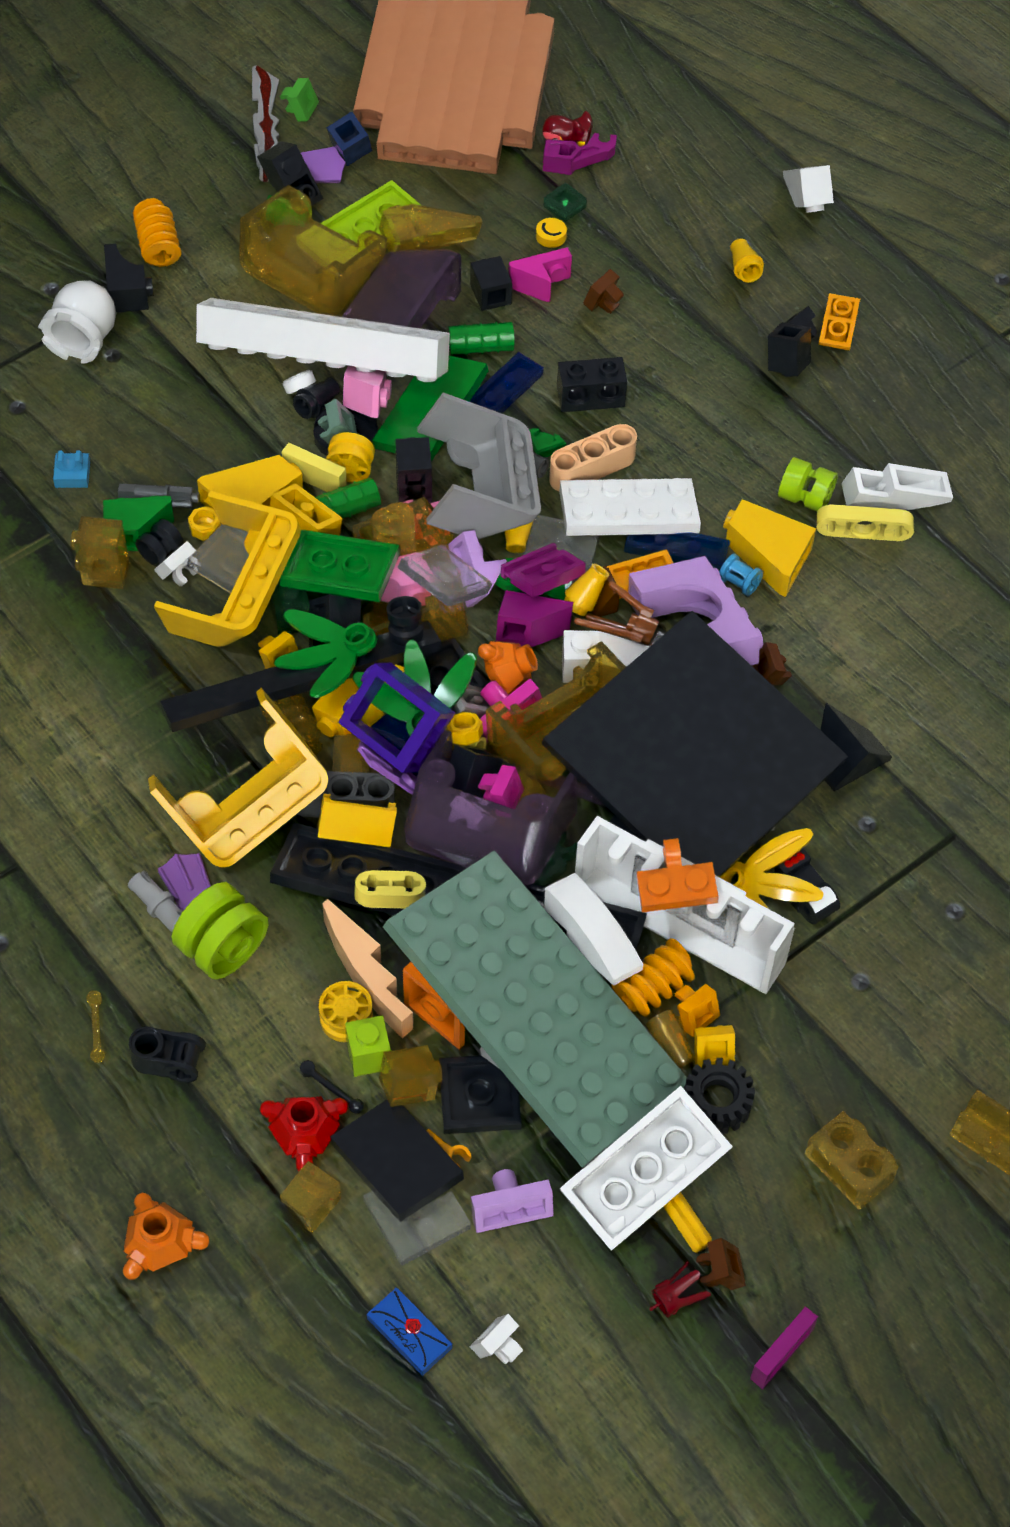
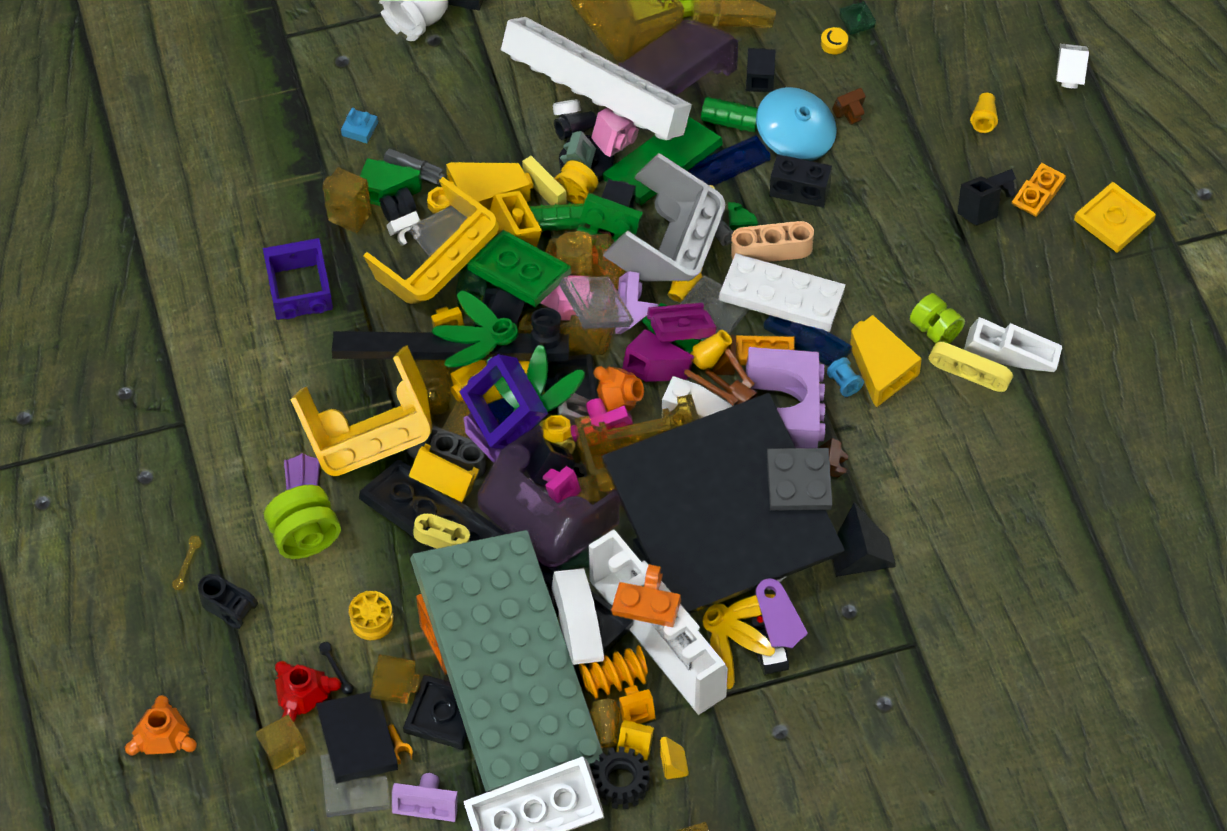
camera: 25 degrees right, 0 degrees up
light grey pin [128,871,183,933] -> none
light nougat slope [322,899,413,1039] -> none
lime brick [345,1015,392,1077] -> none
dark pink slope [508,247,572,302] -> none
none -> dark purple window [263,238,333,320]
none -> green plate [576,193,643,247]
none -> yellow slope [660,737,689,780]
none -> medium azure dish [756,87,837,161]
none -> medium lavender piece [756,578,808,648]
none -> dark grey plate [766,448,832,510]
none -> yellow plate [1074,182,1156,253]

